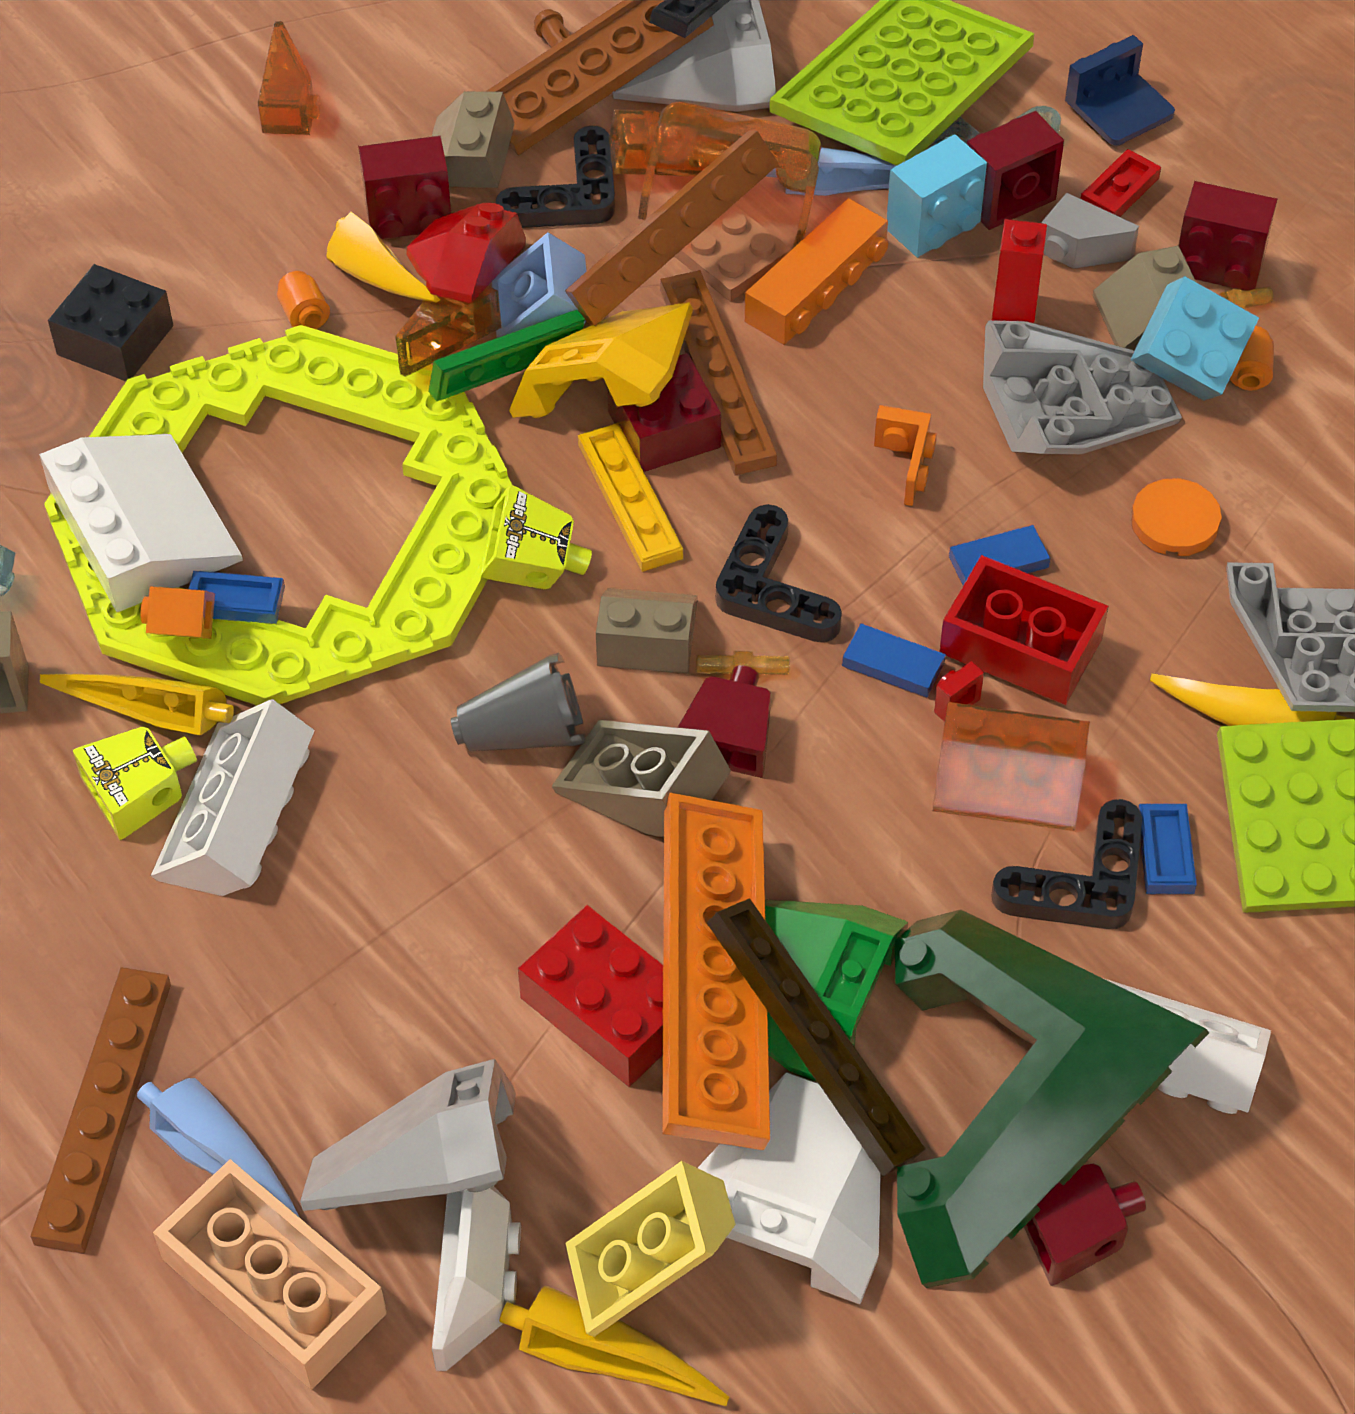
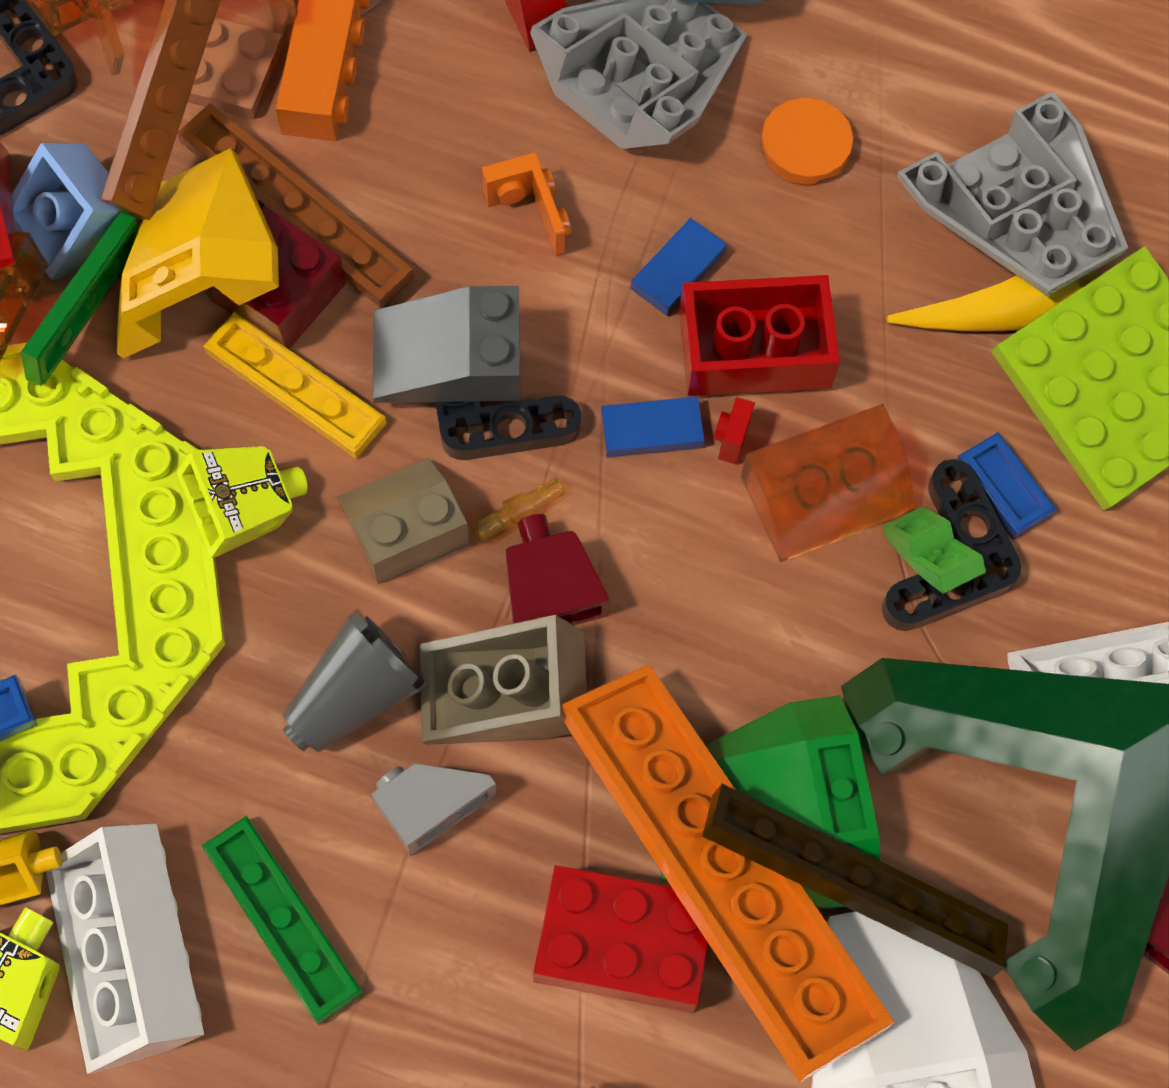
camera: 35 degrees left, 15 degrees up
none -> green tile [201,815,364,1025]
none -> light grey slope [371,763,497,856]
none -> dark grey slope [373,286,521,403]
none -> bright green slope [882,506,986,594]

